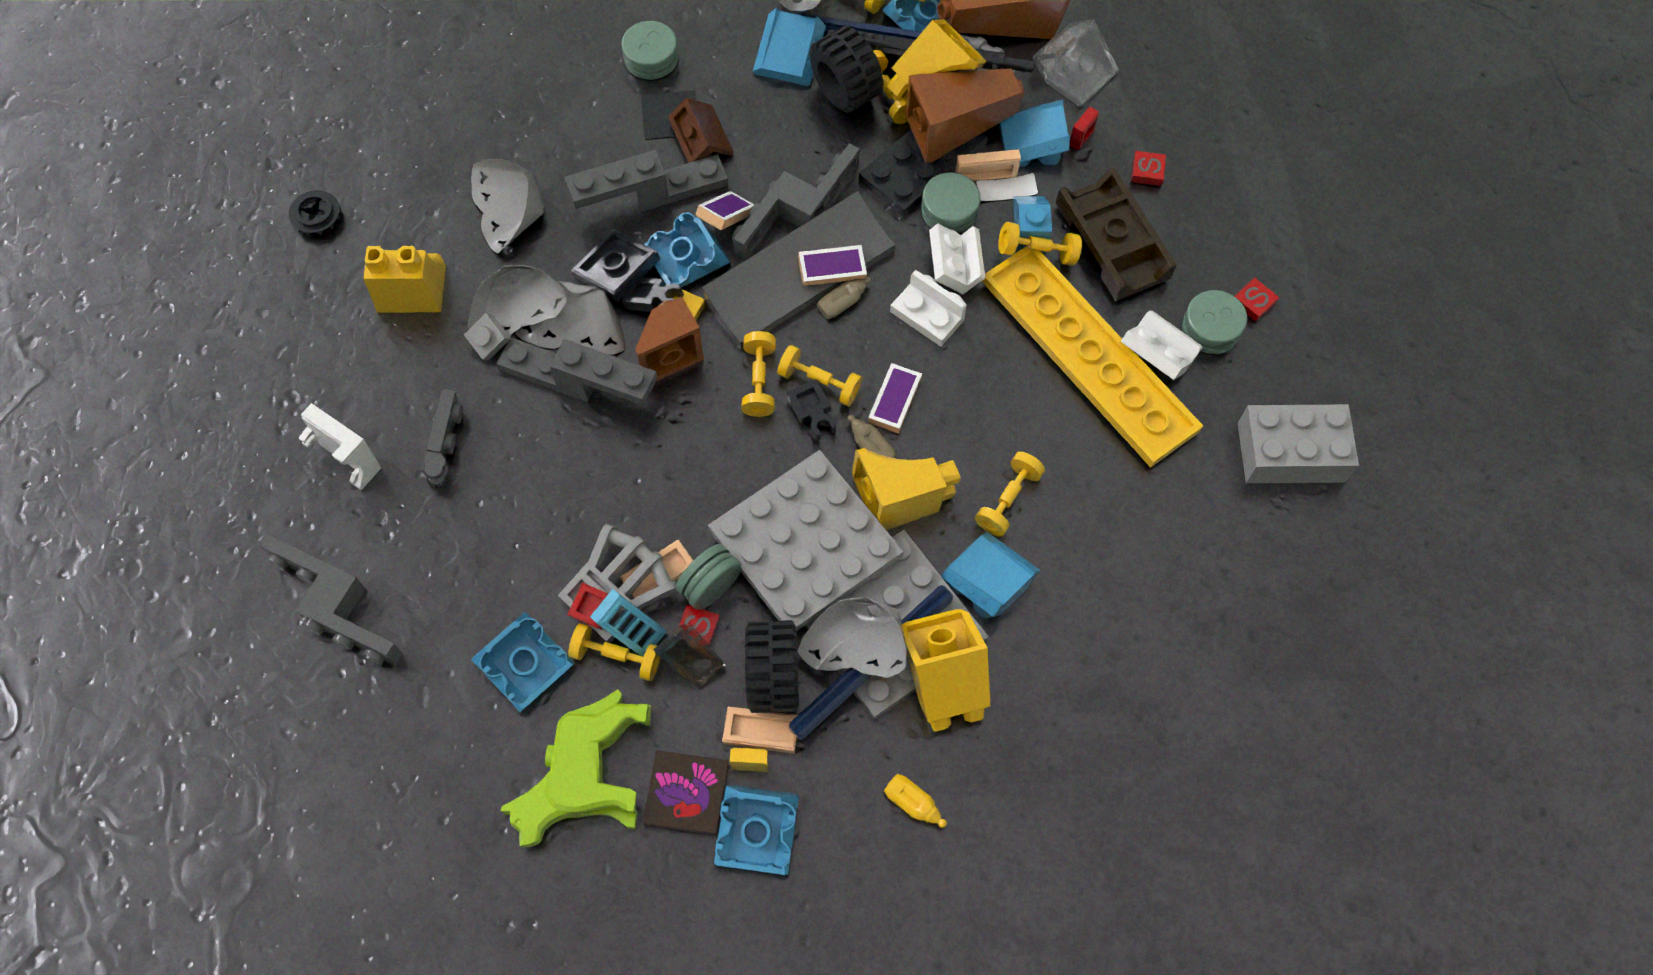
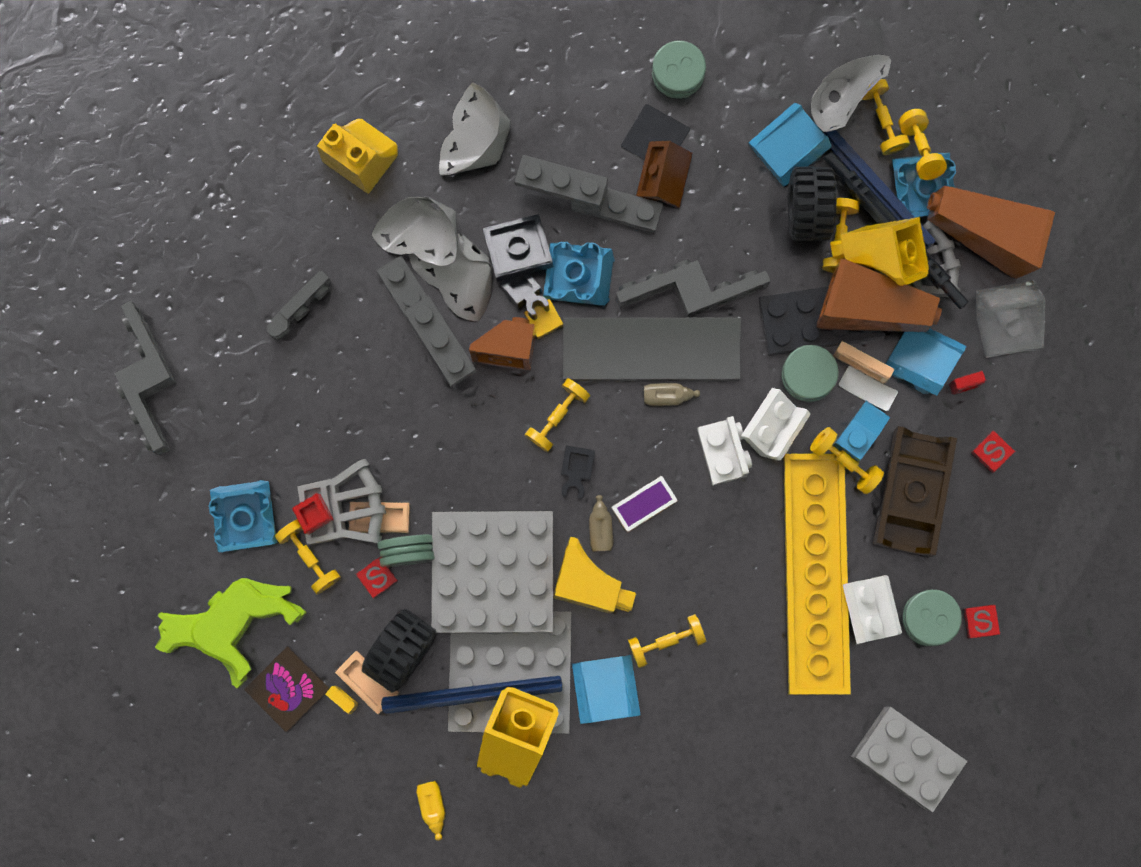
camera: 40 degrees right, 15 degrees up
black gear [289,190,341,236] -> none
white piece [299,403,381,490] -> none
light grey plate [464,313,511,360] -> none
medium azure slope [590,589,667,657] -> none
clear smoke slope [653,623,725,689] -> none
tile [696,191,754,230] -> none
dark azure slope [714,785,799,875] -> none
yellow wheel [777,345,863,407] -> none
light grey piece [797,596,907,678] -> none
tile [798,245,867,286] -> none

